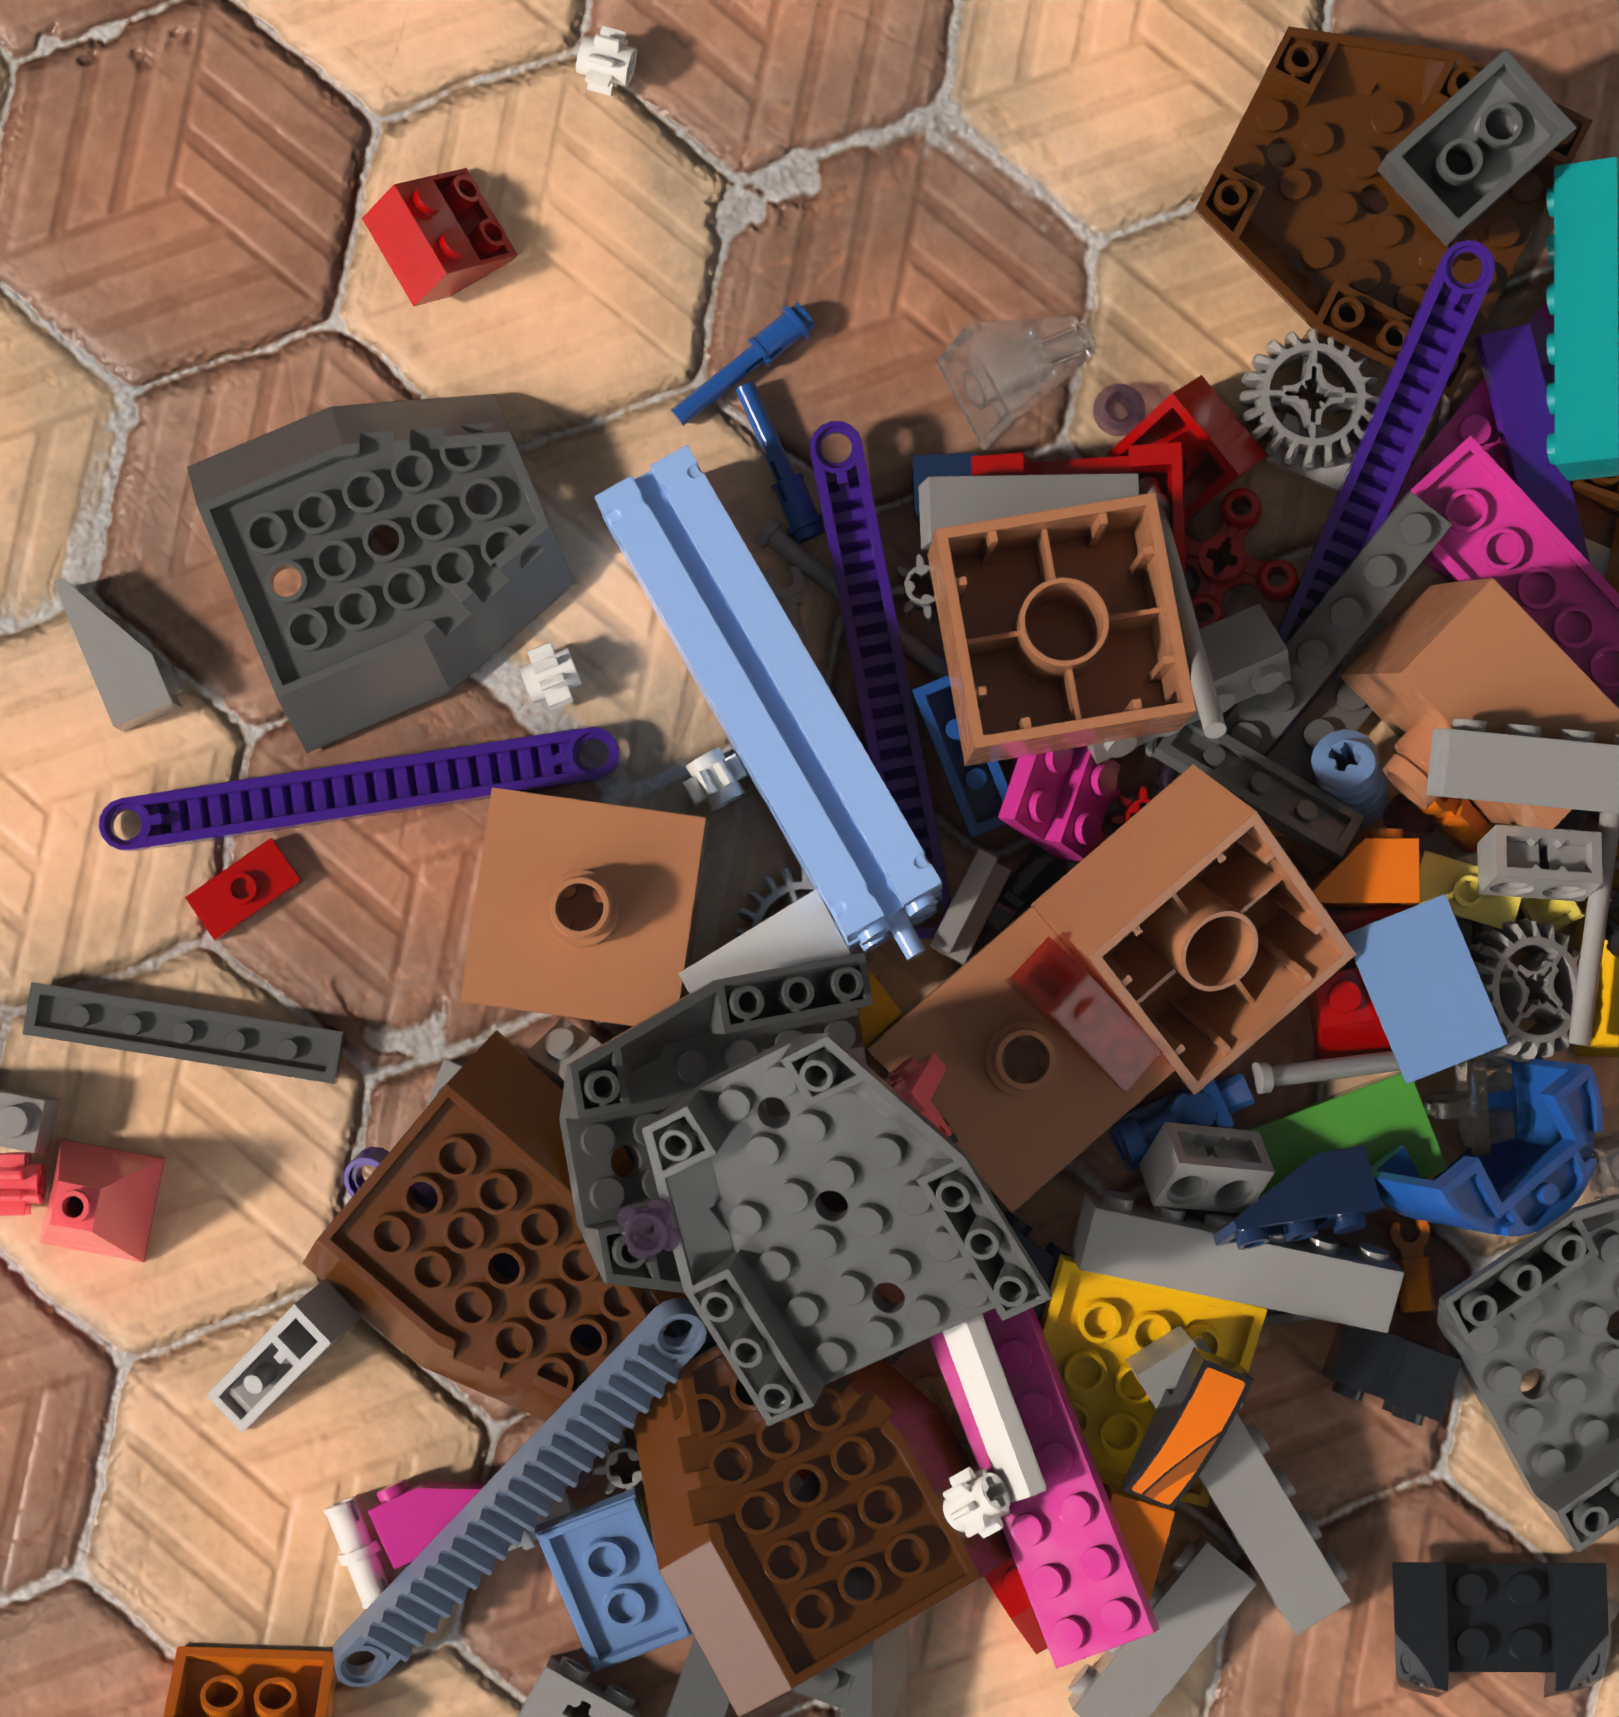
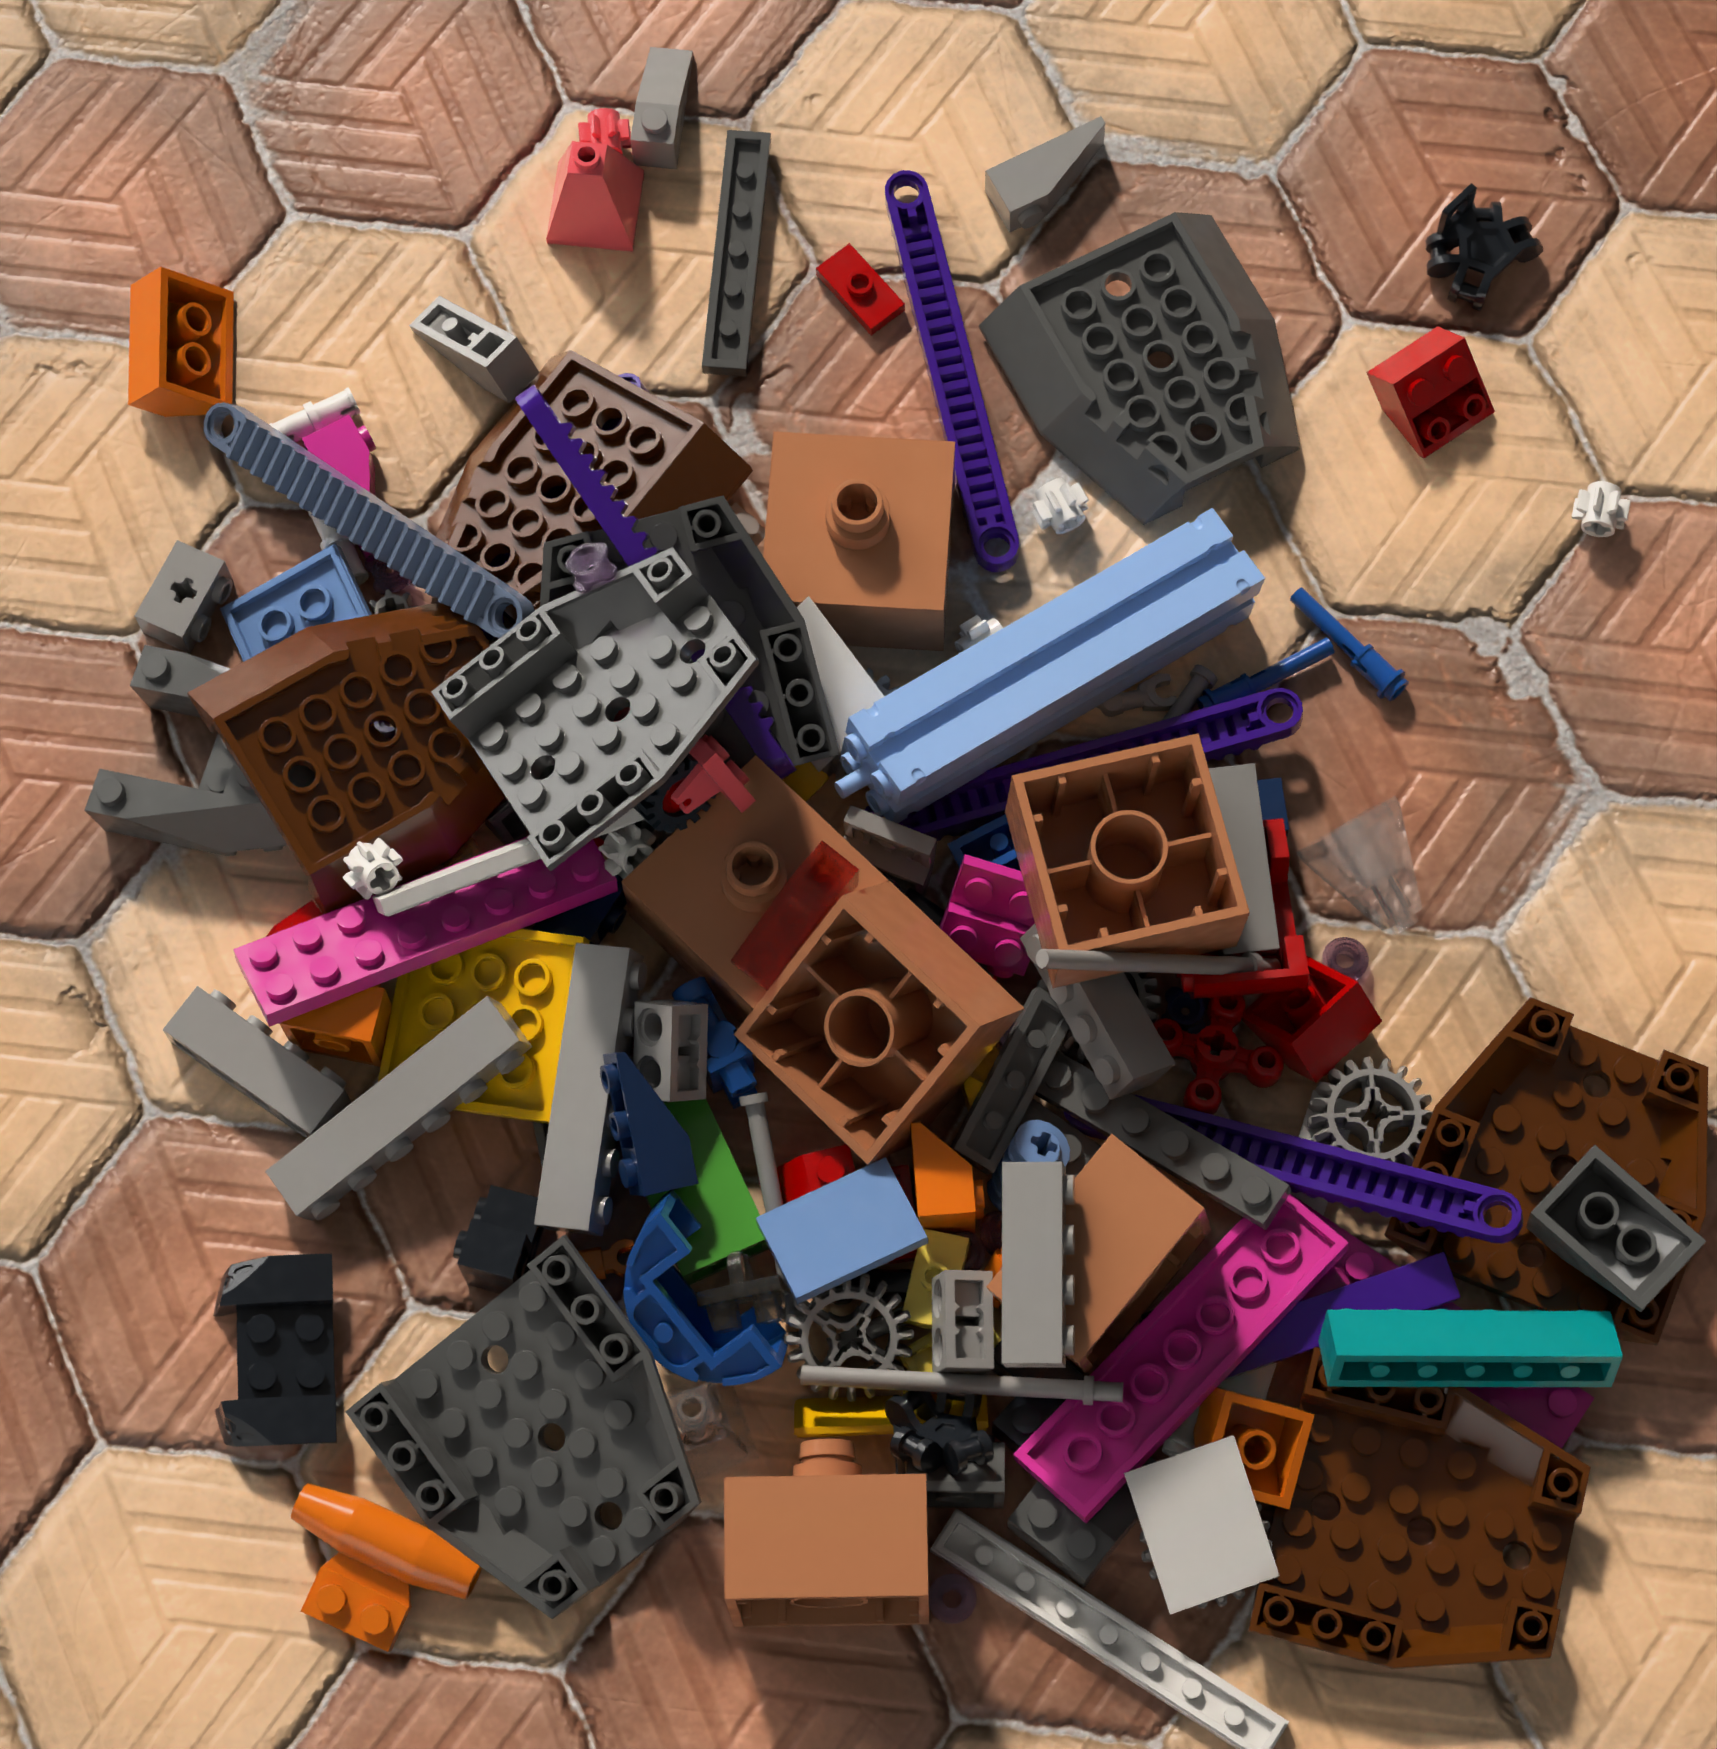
camera: 90 degrees right, 15 degrees down
slope [1121,1347,1254,1510] -> none
none -> dark purple gear [515,385,796,780]
none -> black piece [1425,183,1543,311]

